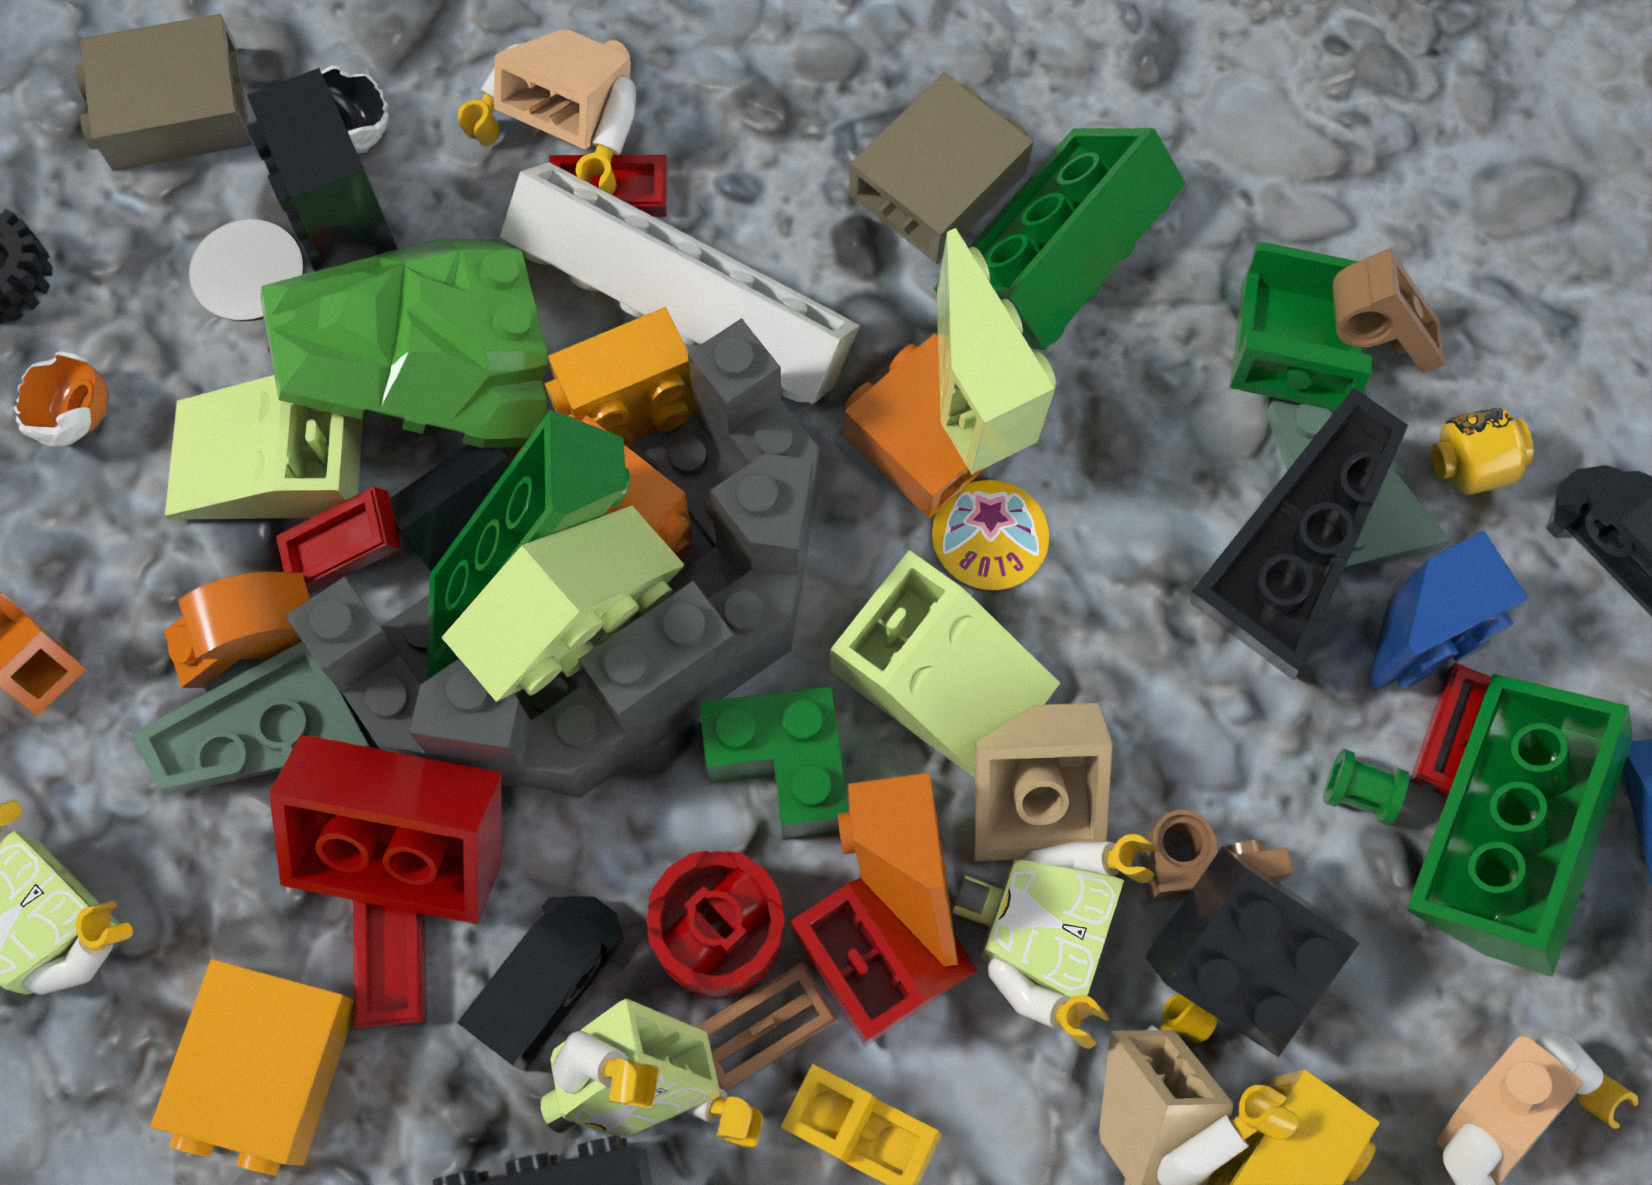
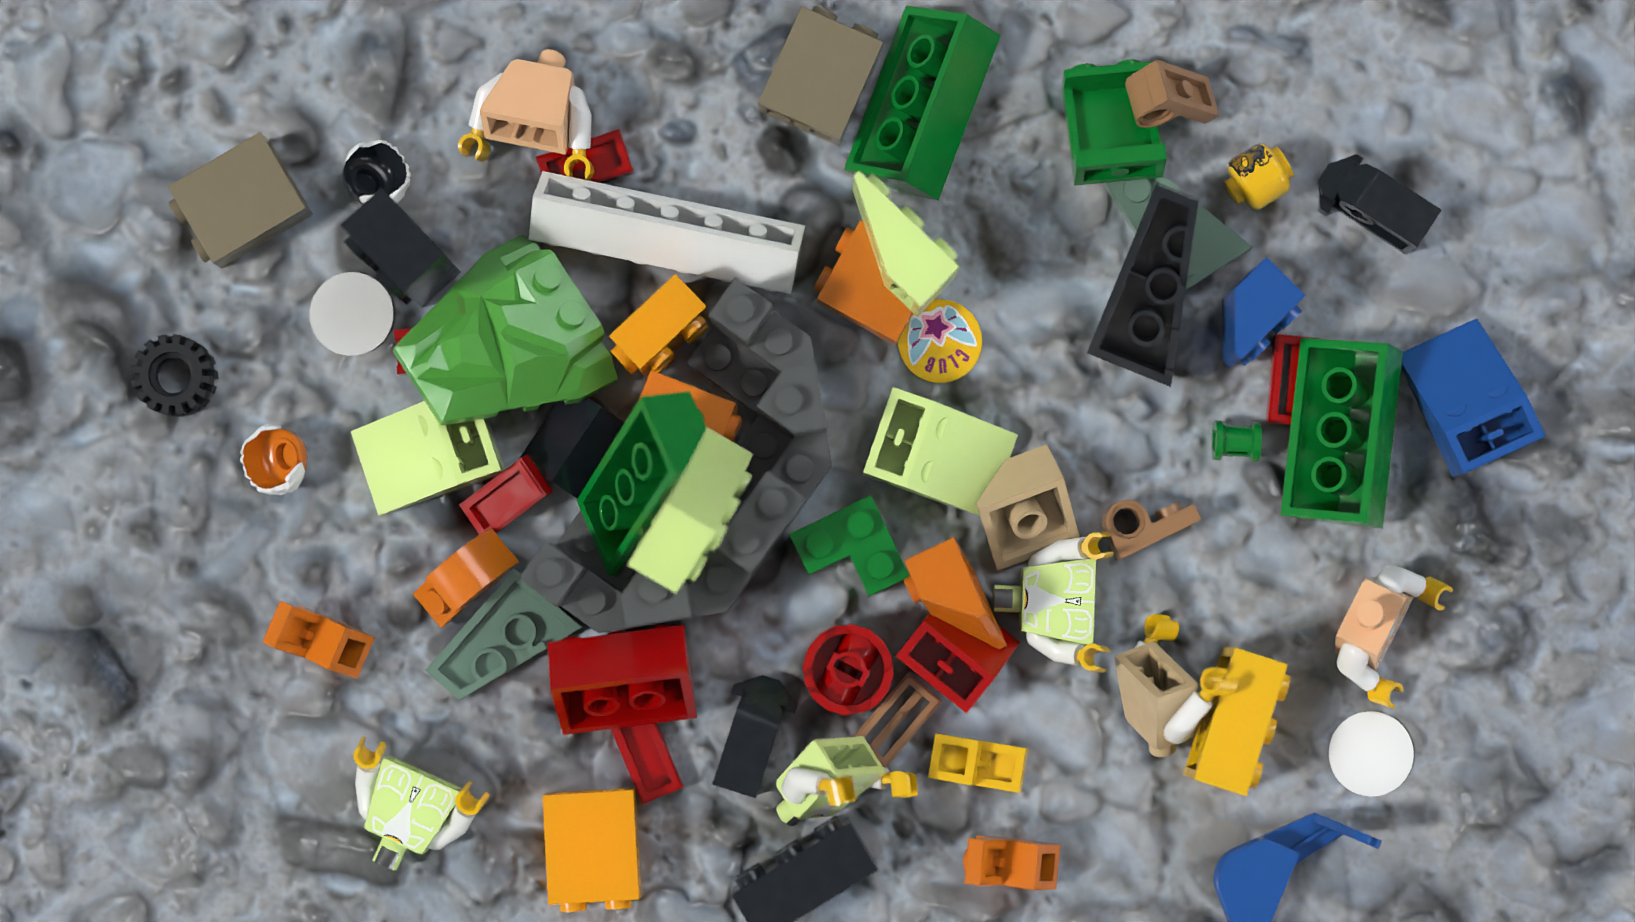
camera: 15 degrees left, 15 degrees up
black brick [1145,846,1360,1057] -> none

